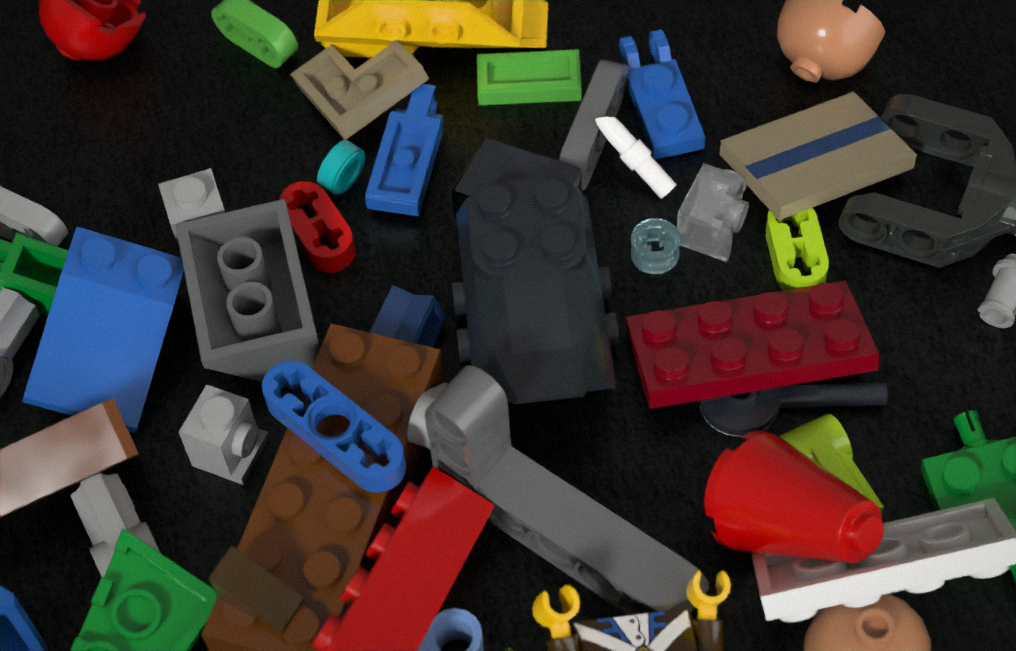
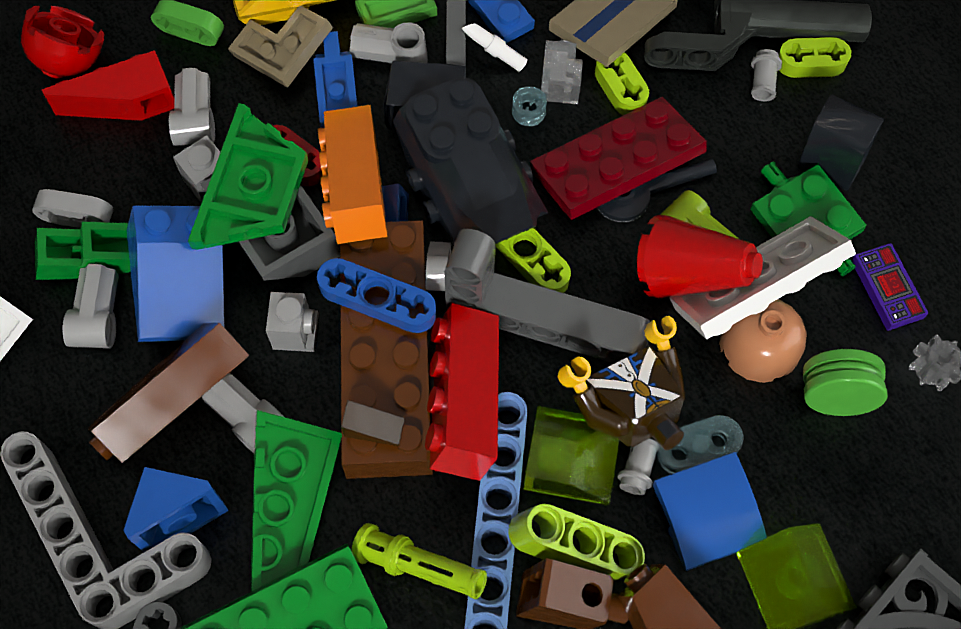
camera: 25 degrees left, 10 degrees up
teal tile [317,140,365,195] -> none
none -> red slope [42,50,175,121]
none -> light grey piece [169,68,215,146]
none -> green wing [188,103,309,250]
none -> orange brick [318,105,388,244]
none -> light grey piece [350,22,428,63]
none -> lime beam [495,228,571,293]

